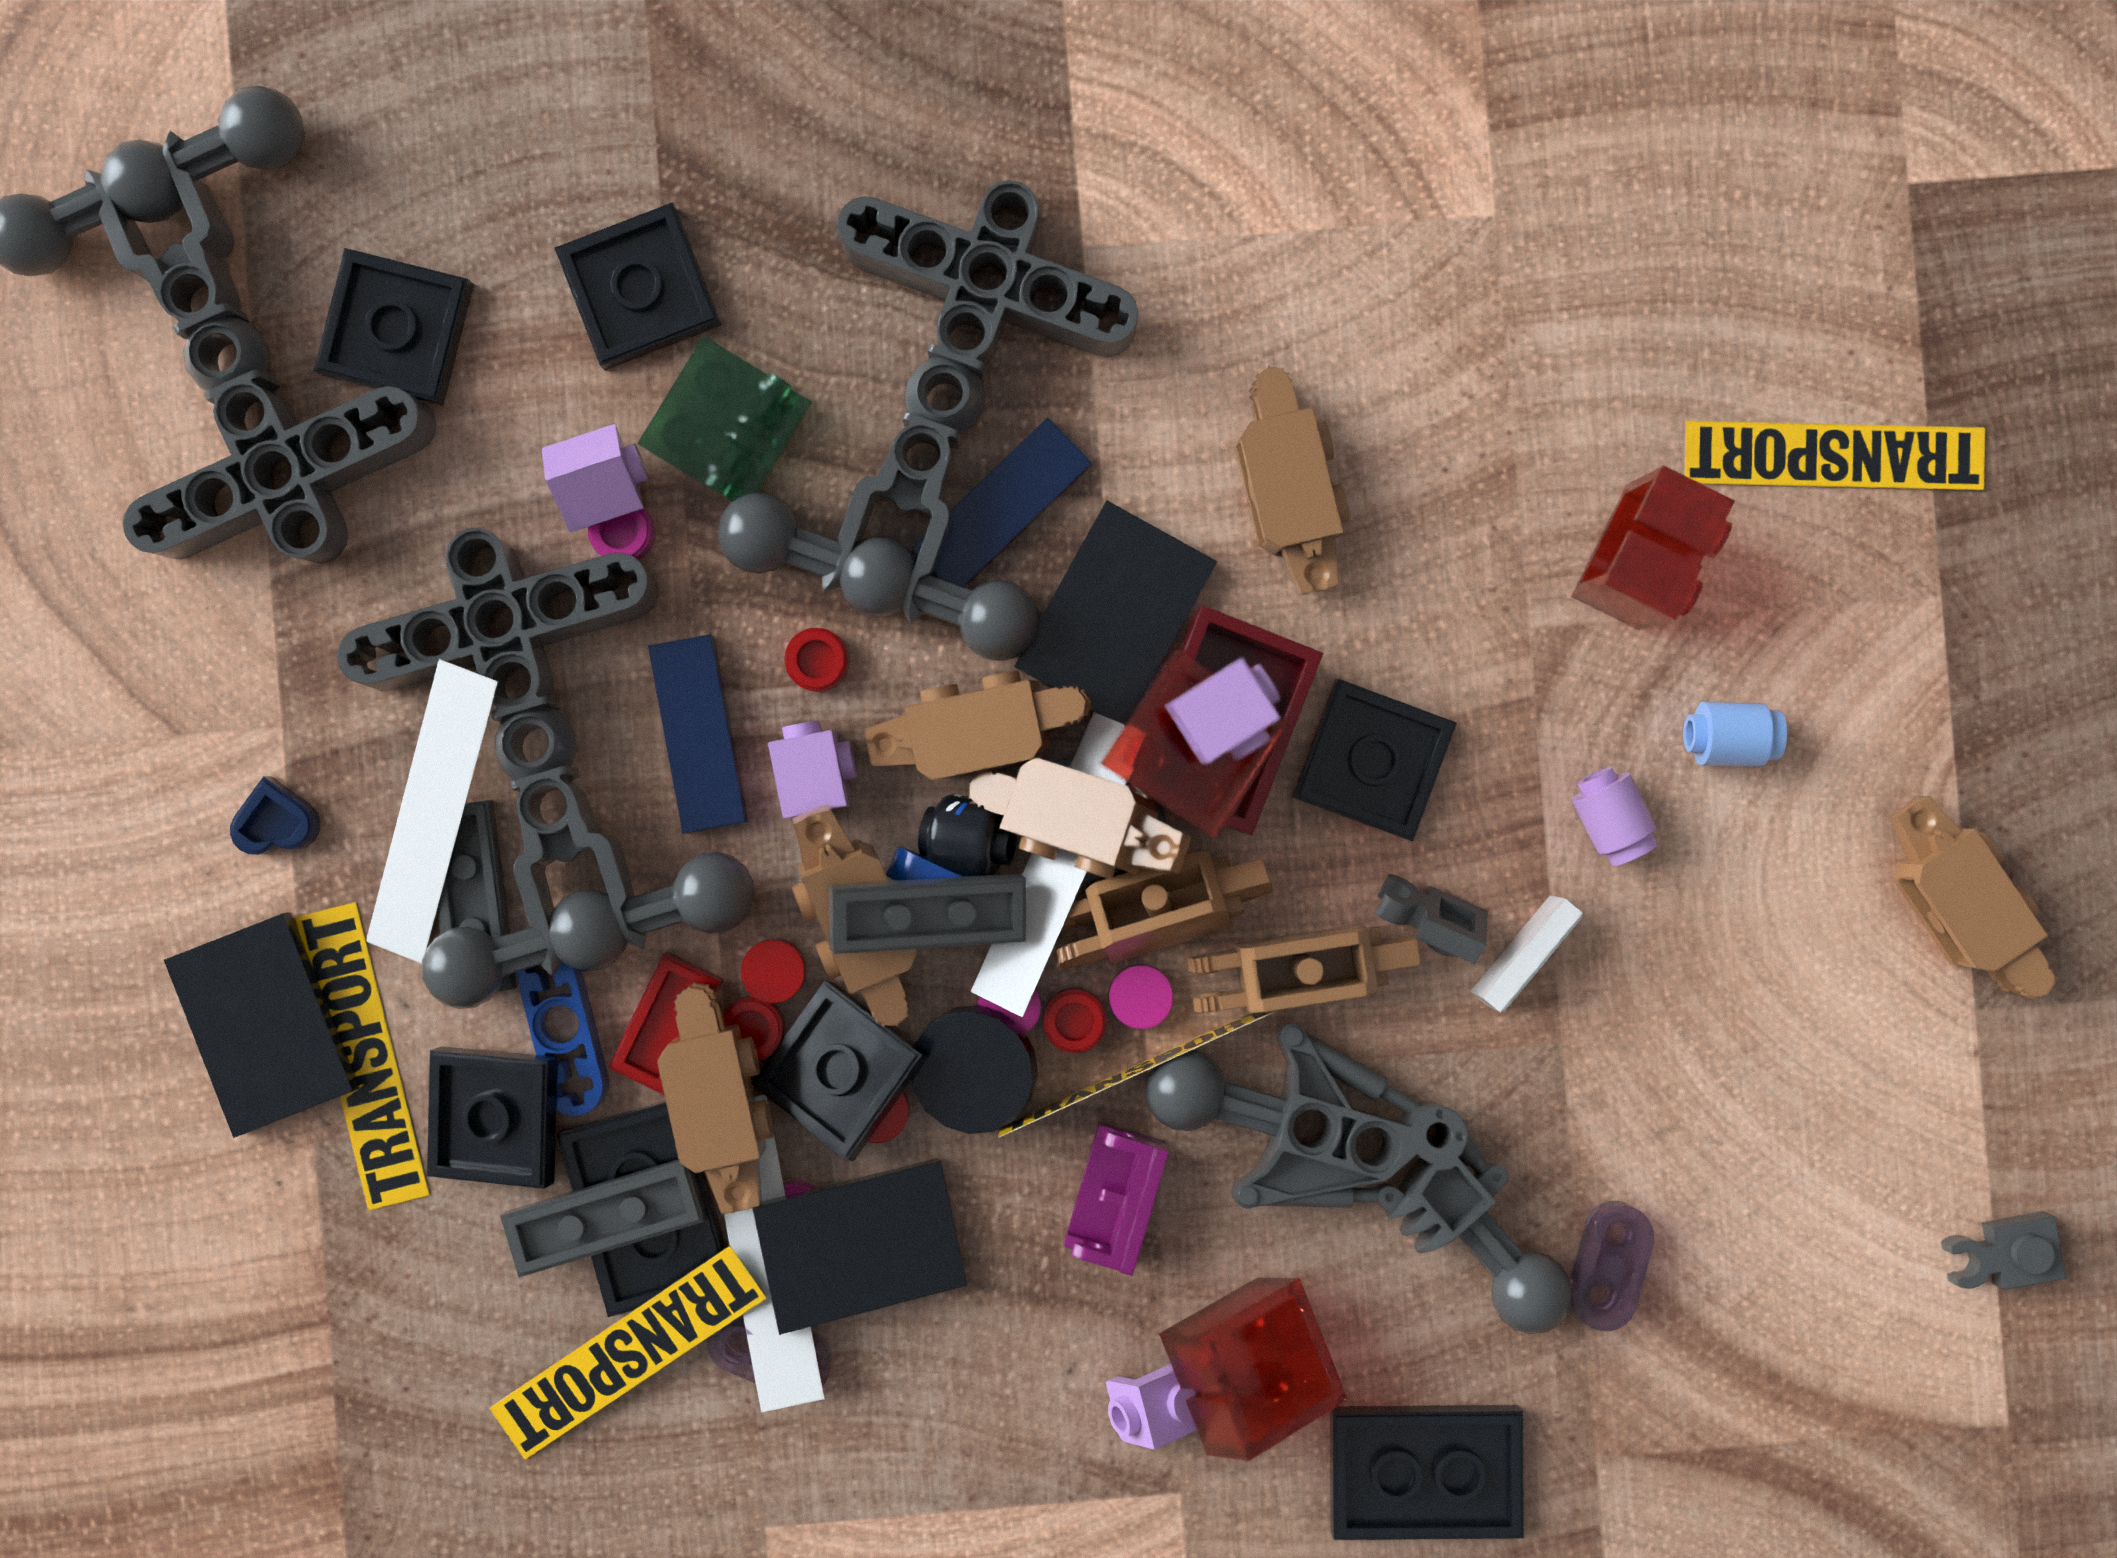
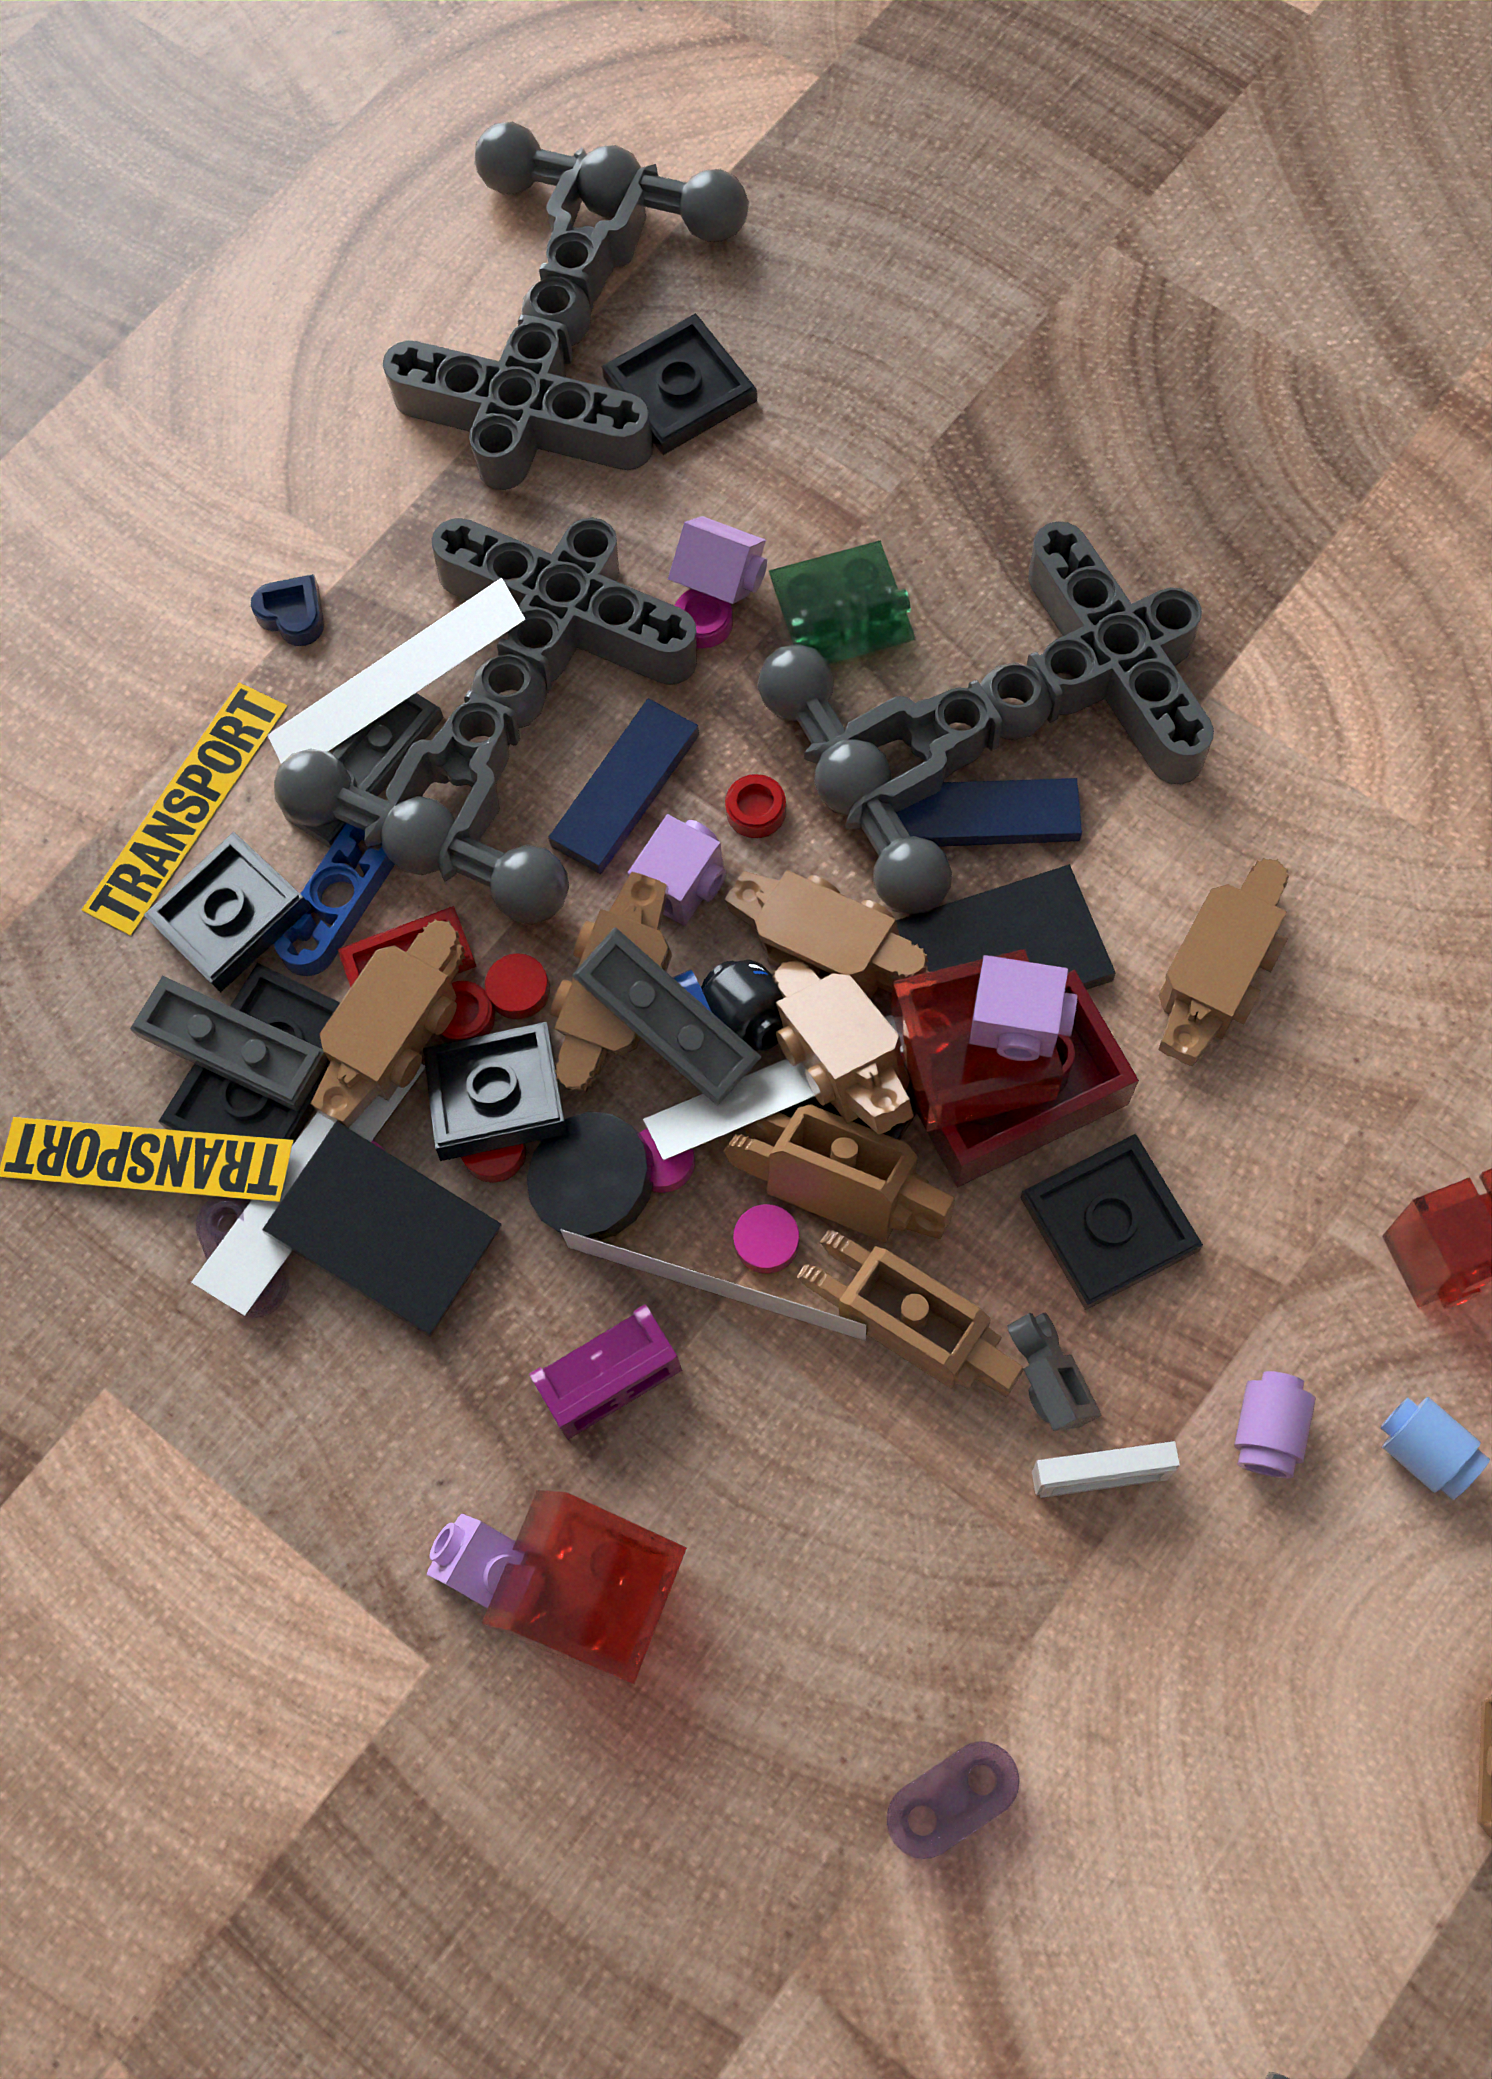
camera: 45 degrees right, 20 degrees down
black tile [164,912,360,1138] -> none
black tile [554,202,722,370] -> none
red tile [1043,988,1106,1053] -> none
dark grey piece [1145,1022,1573,1334] -> none
black tile [1330,1405,1524,1540] -> none

